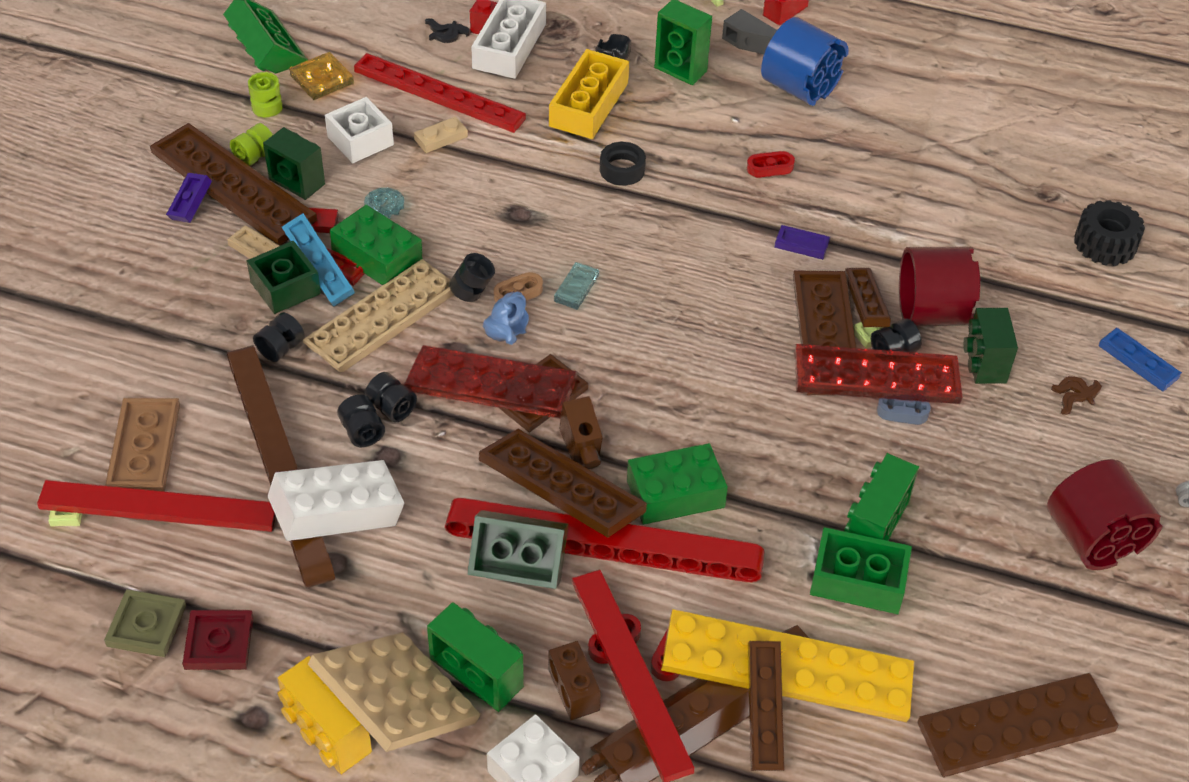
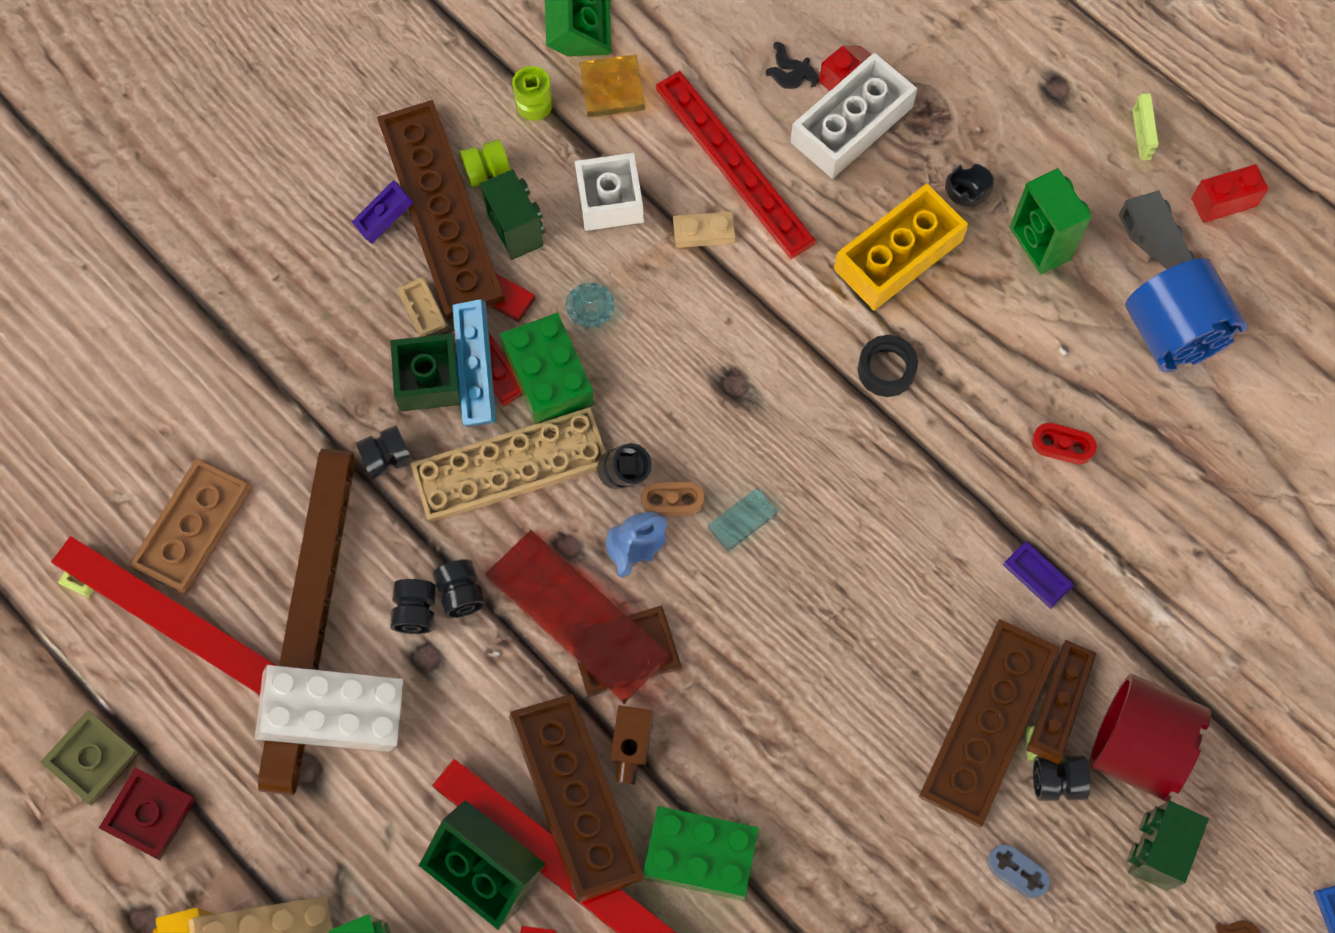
camera: 30 degrees right, 20 degrees up
clear red plate [794,344,963,404] -> none

